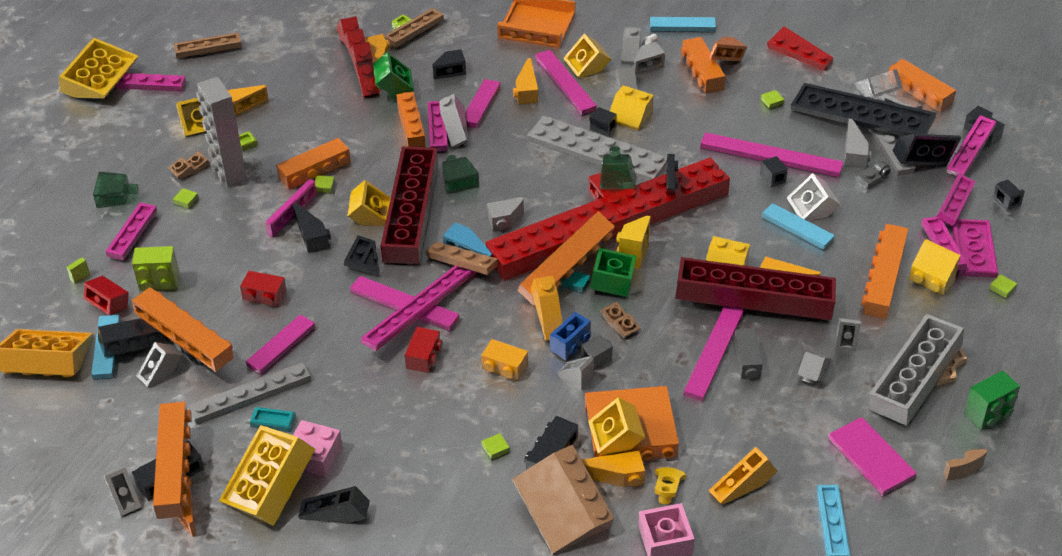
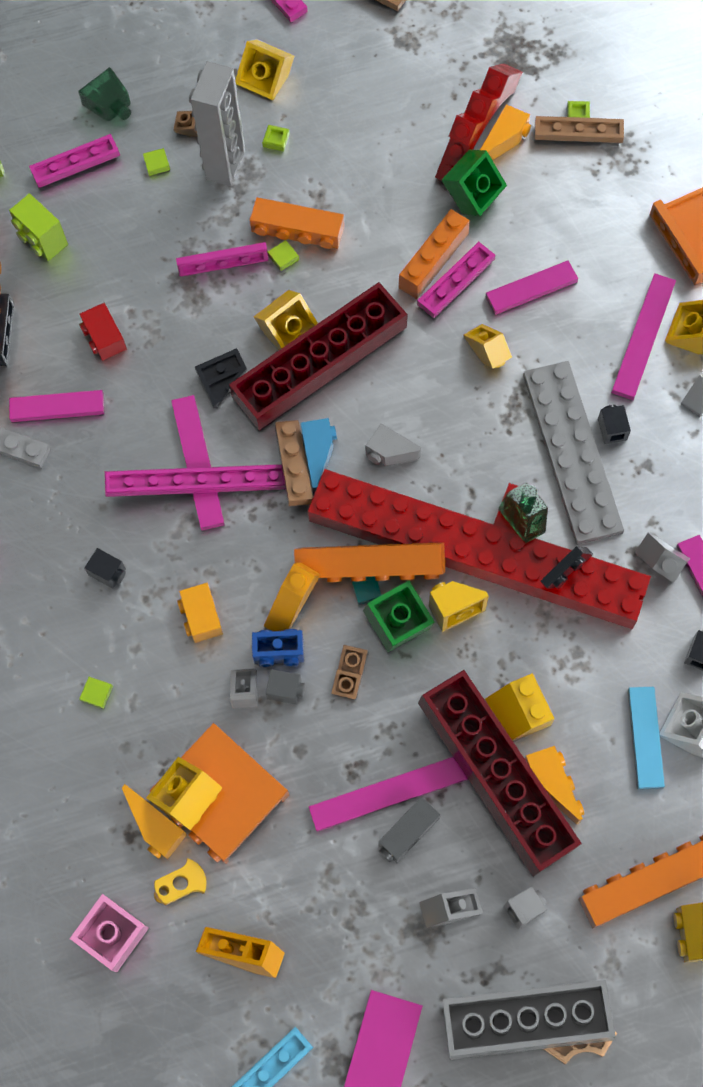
camera: 50 degrees right, 25 degrees up
light orange slope [227,85,269,115] -> none
black slope [293,203,331,253] -> none
red brick [404,327,443,373] -> none
black slope [432,49,466,80] -> none
light grey slope [439,94,468,149] -> none
clear green torso [442,155,479,194] -> none
medium nougat slope [512,445,614,555] -> none
light orange slope [513,58,538,105] -> none
black brick [524,415,578,470] -> none
yellow slope [610,85,654,131] -> none
none -> black brick [84,548,126,589]
none -> yellow slope [463,324,512,369]
none -> light grey slope [635,532,690,583]

